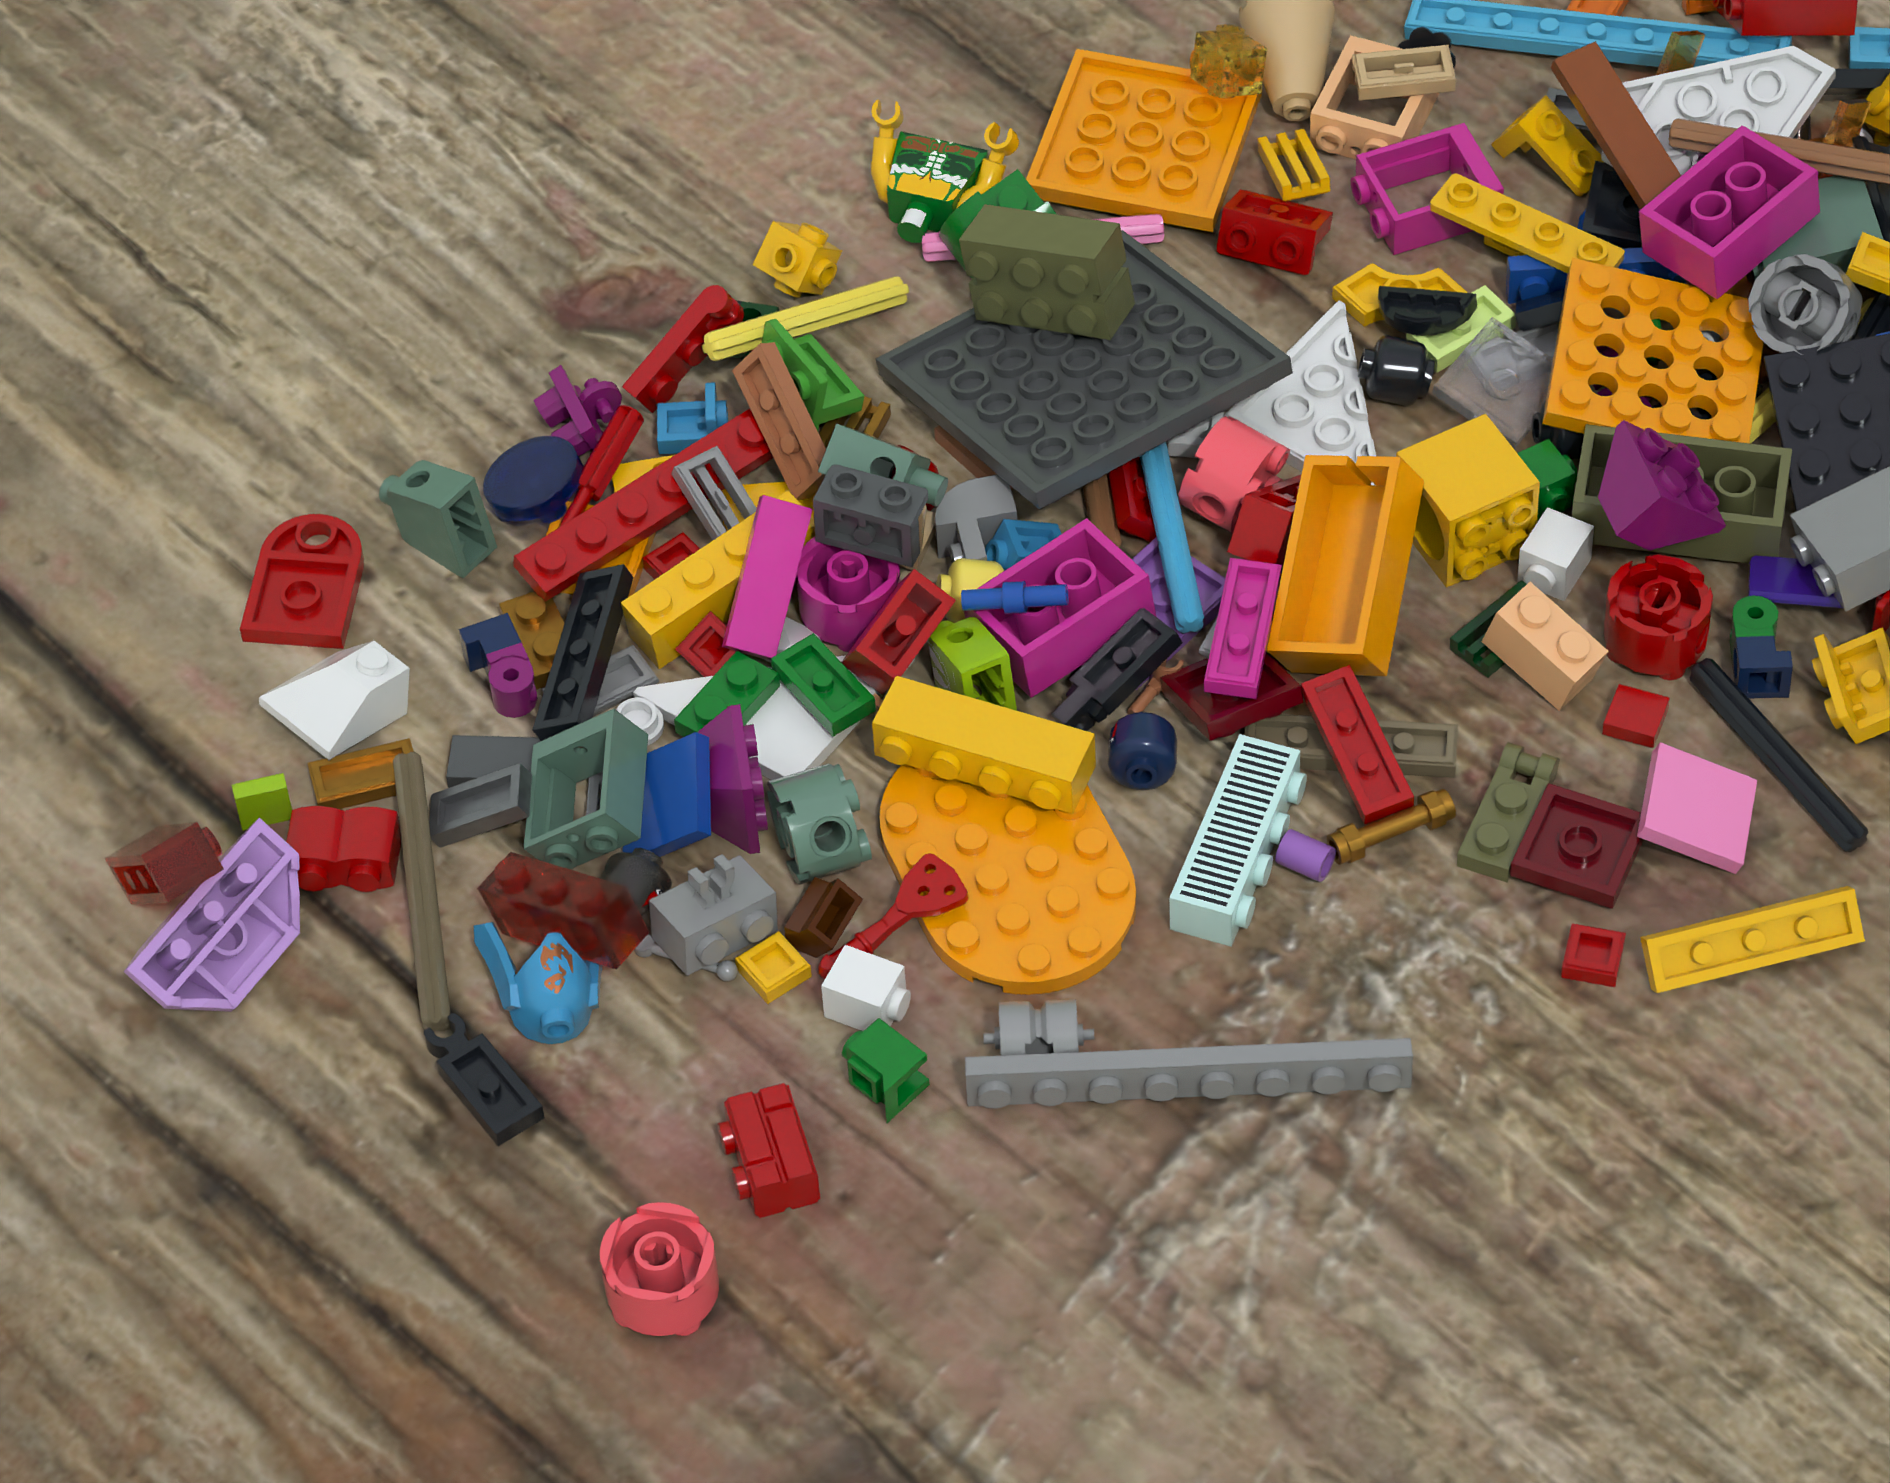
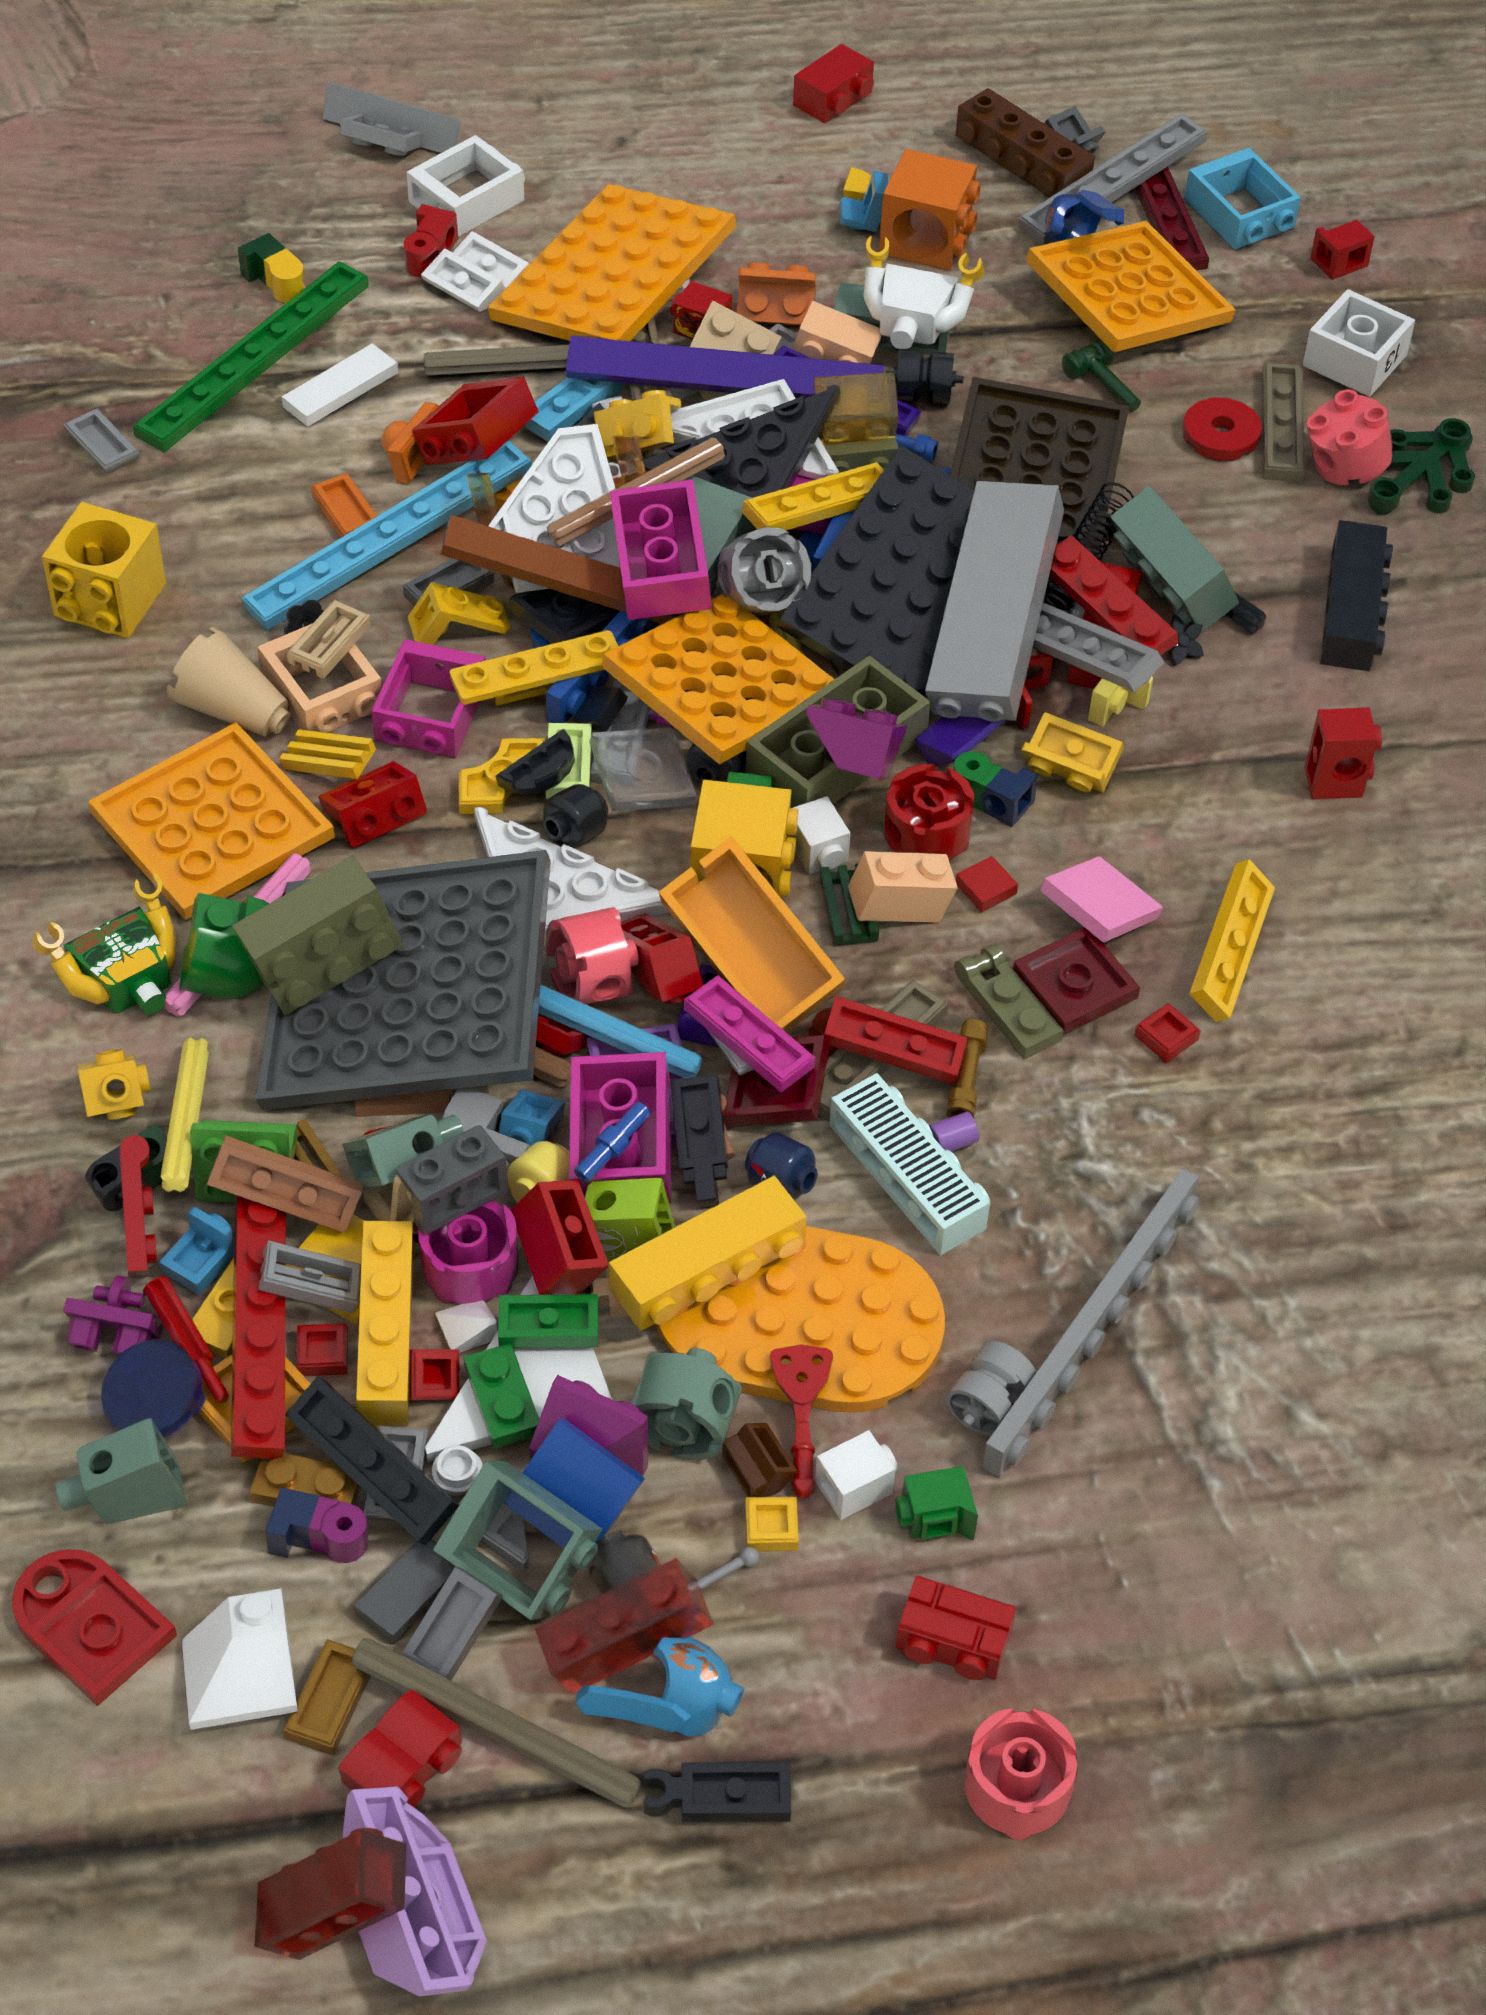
camera: 60 degrees left, 0 degrees up
lime tile [232,773,292,831] -> none
light grey brick [649,854,778,976] -> none
dark pink tile [722,495,813,661] -> none
clear yellow brick [1190,24,1267,98] -> none
black axle [1689,658,1868,852] -> none

